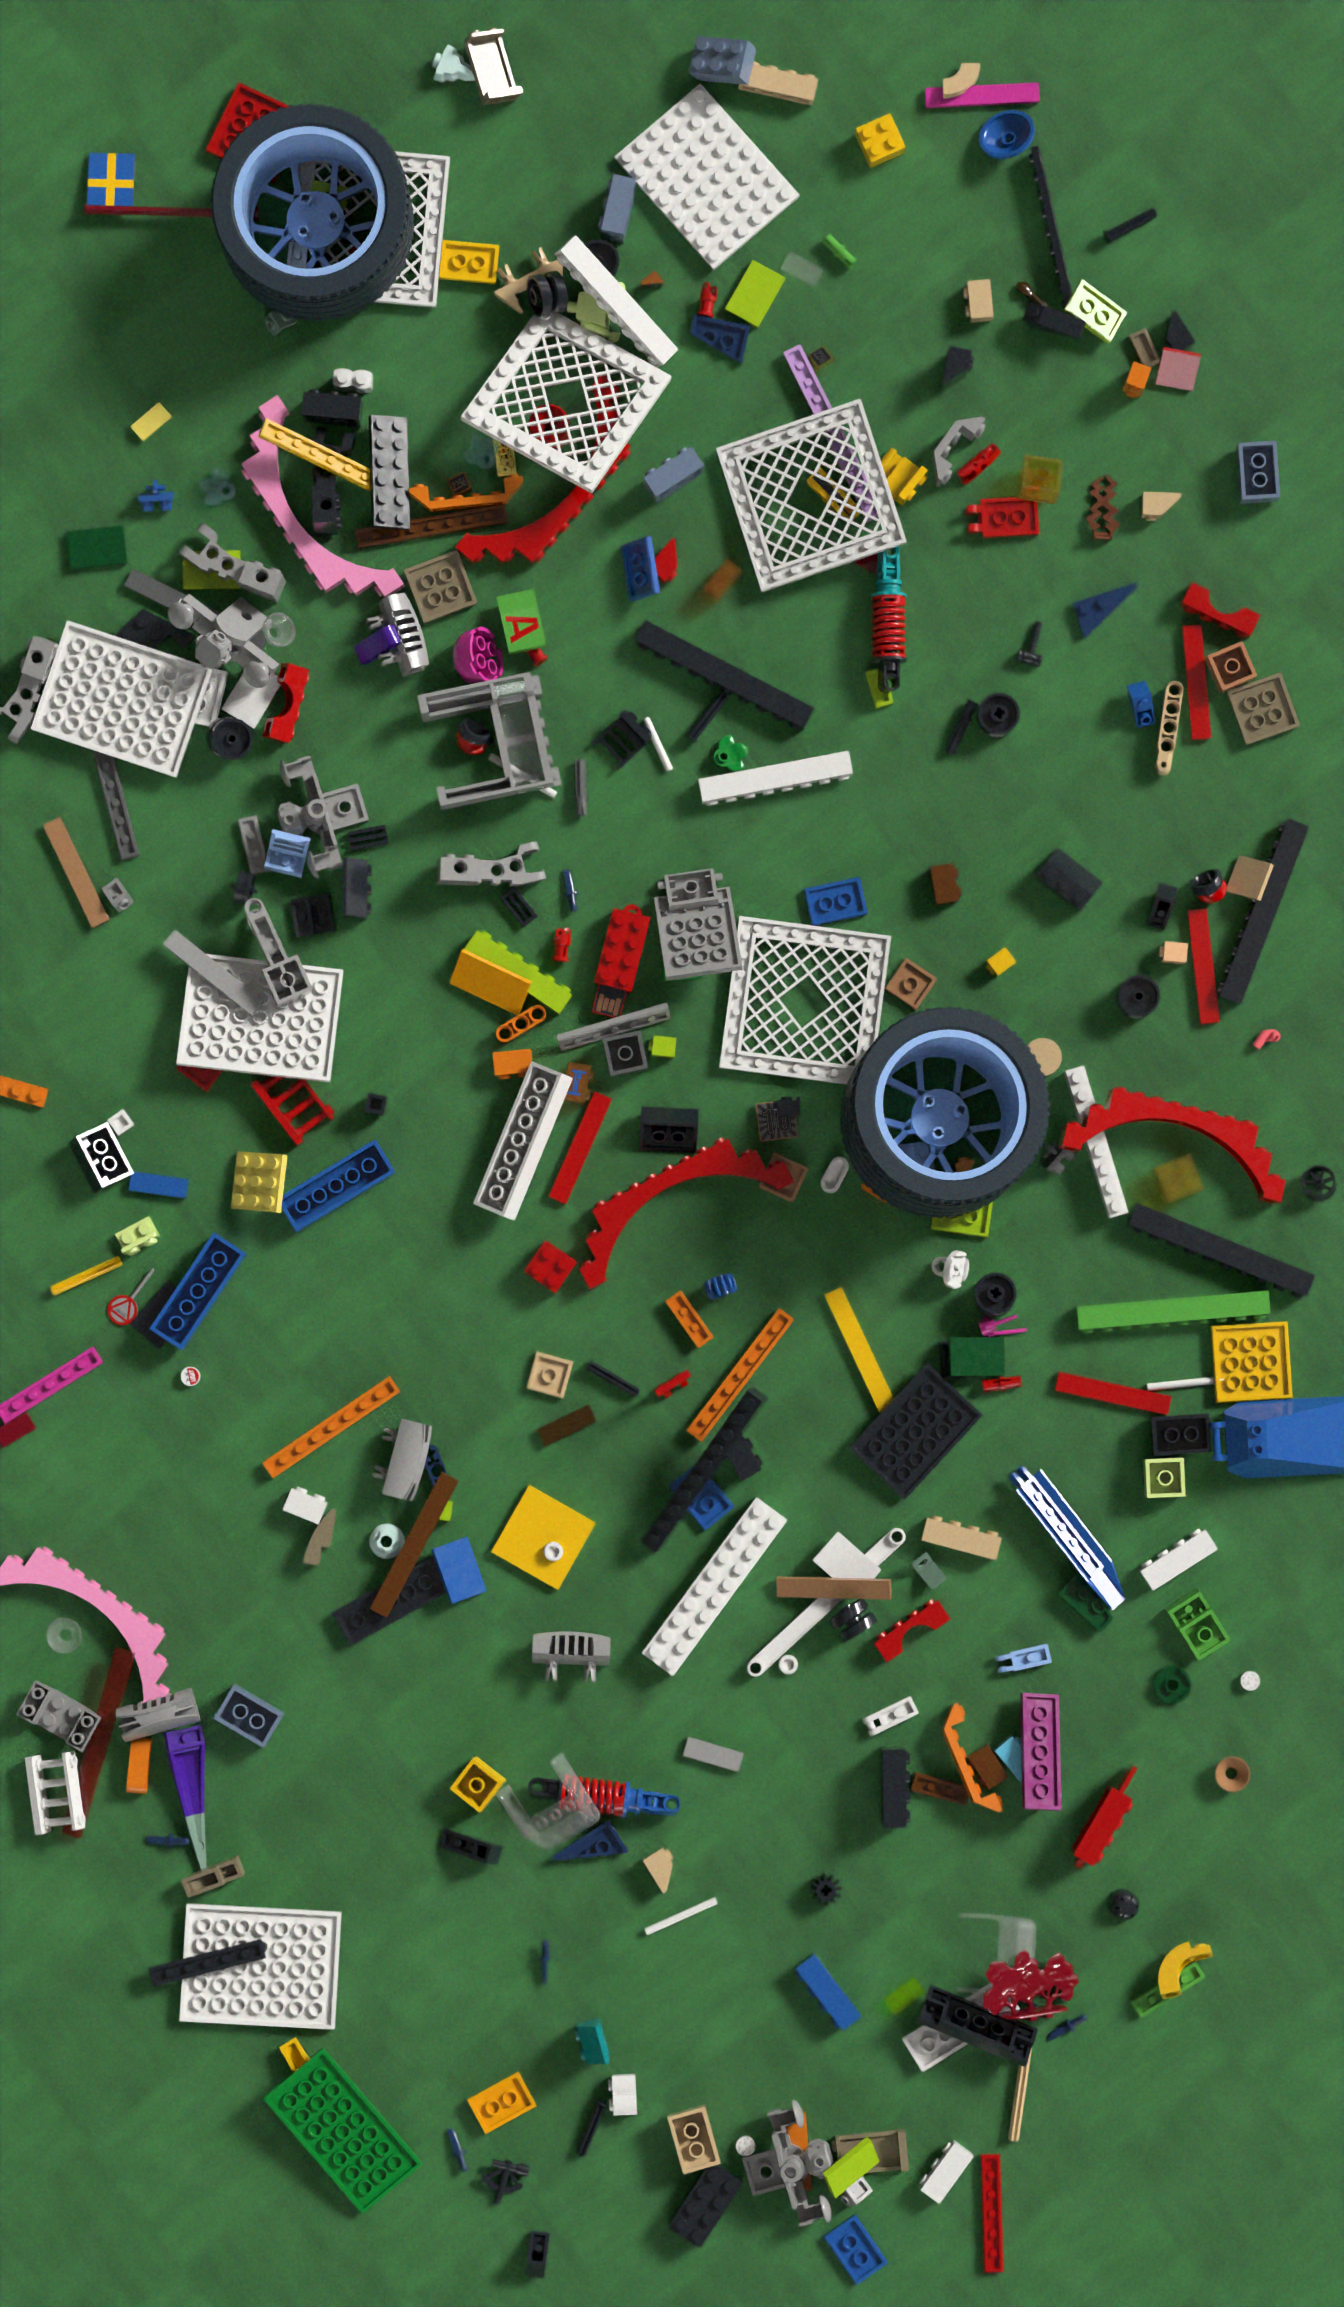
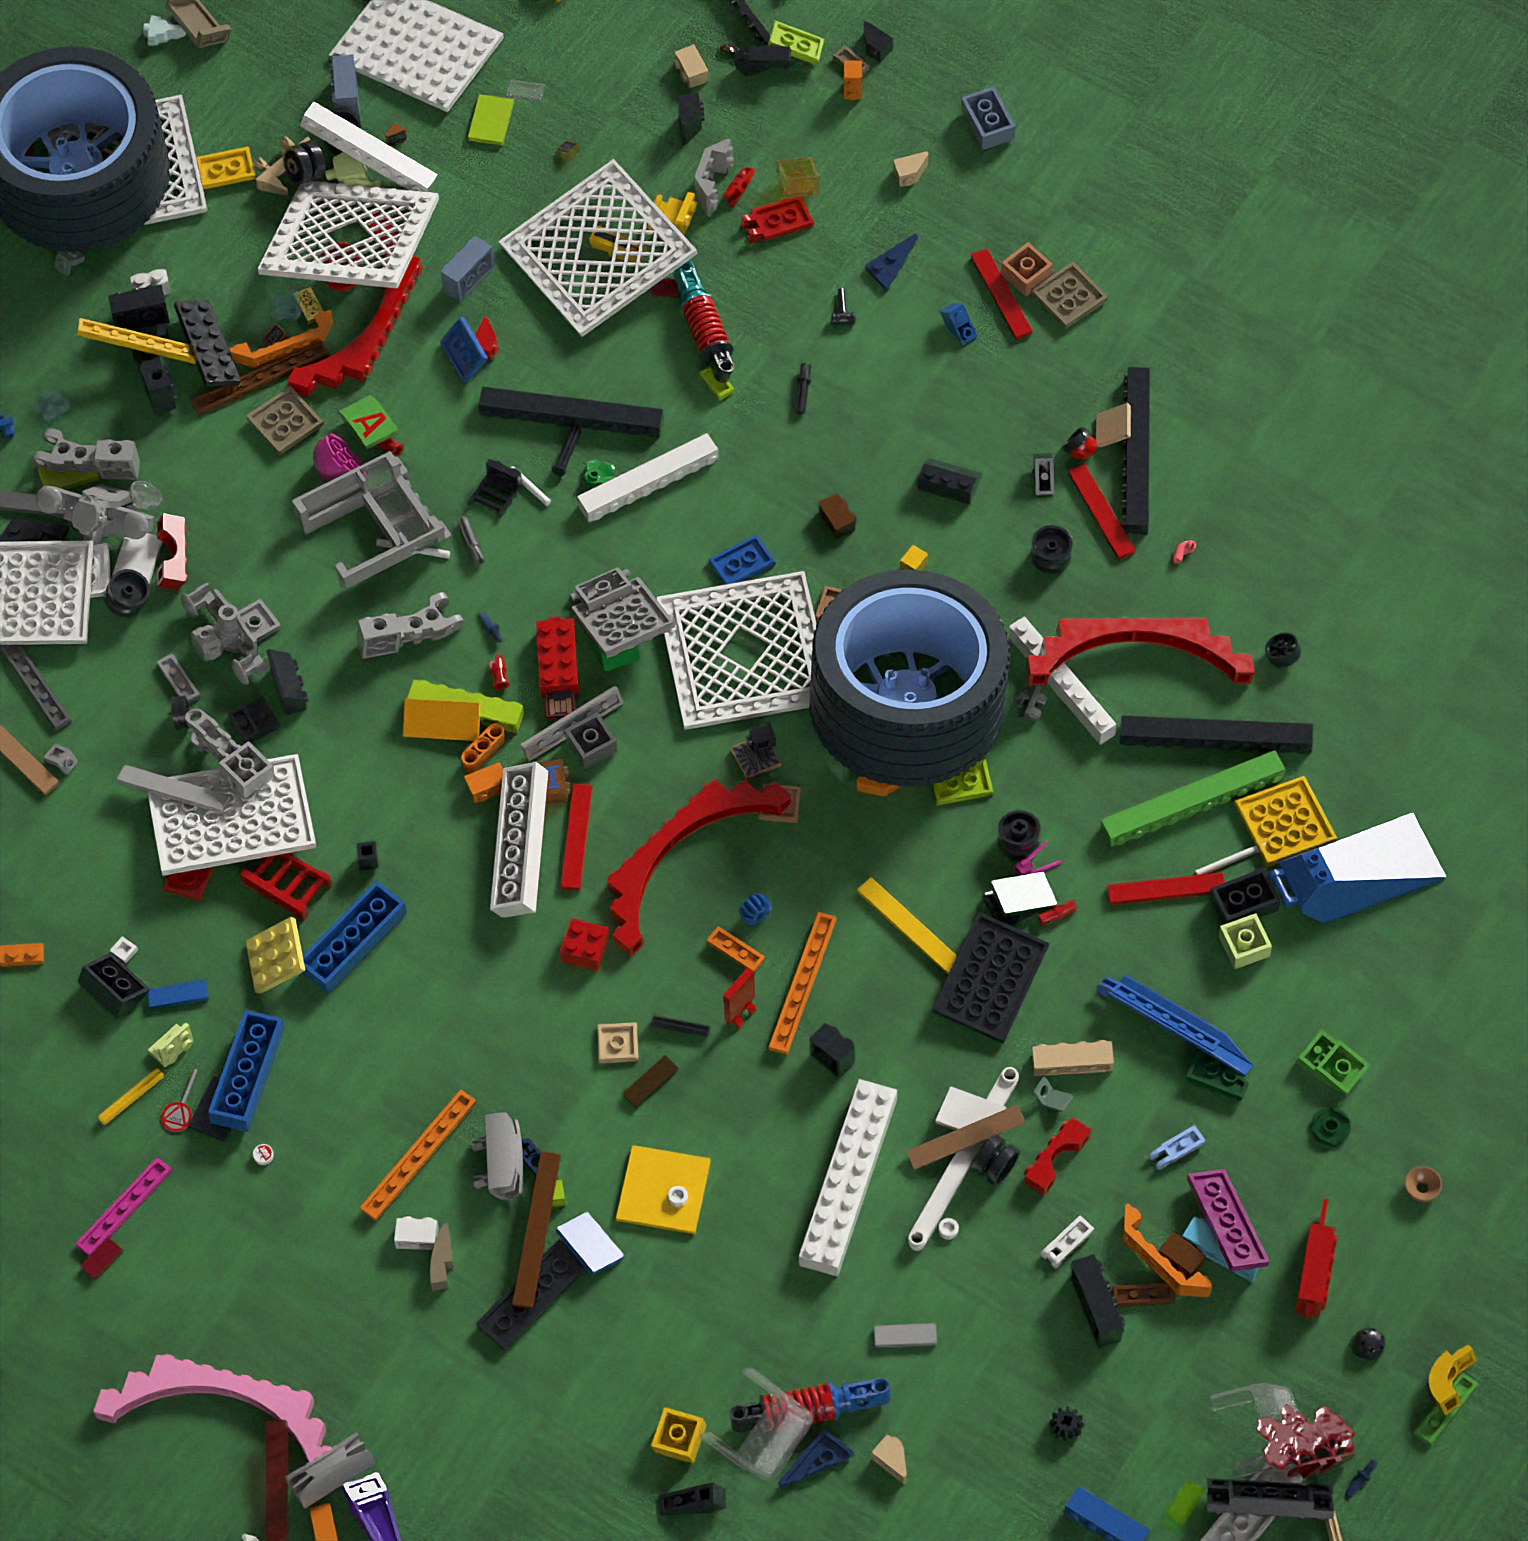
camera: 10 degrees left, 25 degrees down
light grey slope [16,1680,101,1752] -> none
clear piece [46,1618,82,1653] -> none
sand blue brick [214,1684,285,1748] -> none
bright pink arch [241,395,405,598] -> none
light blue plate [264,829,310,878] -> none
black tile [348,825,389,851] -> none
dark purple beam [353,625,401,665] -> none
light grey piece [366,593,429,677] -> none
light aqua piece [369,1524,405,1559] -> none
black piece [456,718,494,755] -> none
black tile [500,886,538,928] -> none
light grey piece [532,1631,611,1683] -> none
black slope [639,1106,699,1153] -> none
black brick [641,1387,769,1553] -> none
white bar [644,1897,718,1935] -> none
lime brick [648,1036,677,1058] -> none
blue tile [669,1467,734,1531] -> none
dark blue wing [690,315,750,364] -> none
red piece [697,282,717,318] -> none
clear orange brick [703,559,742,603] -> none
lavender plate [783,344,878,523] -> none
white tile [821,1157,849,1193] -> none
bright green pin [822,234,857,269] -> none
white tile [932,1250,969,1289] -> none
black wheel [976,693,1020,738] -> none
copper piece [1086,474,1121,541] -> none
white brick [1139,1528,1218,1590] -> none
clear yellow brick [1152,1154,1204,1204] -> none
tan piece [1155,681,1183,776] -> none
tile [1156,347,1201,391] -> none
light nougat brick [1159,941,1188,964] -> none
red arch [1180,582,1261,639] -> none
white tile [1240,1671,1260,1691] -> none

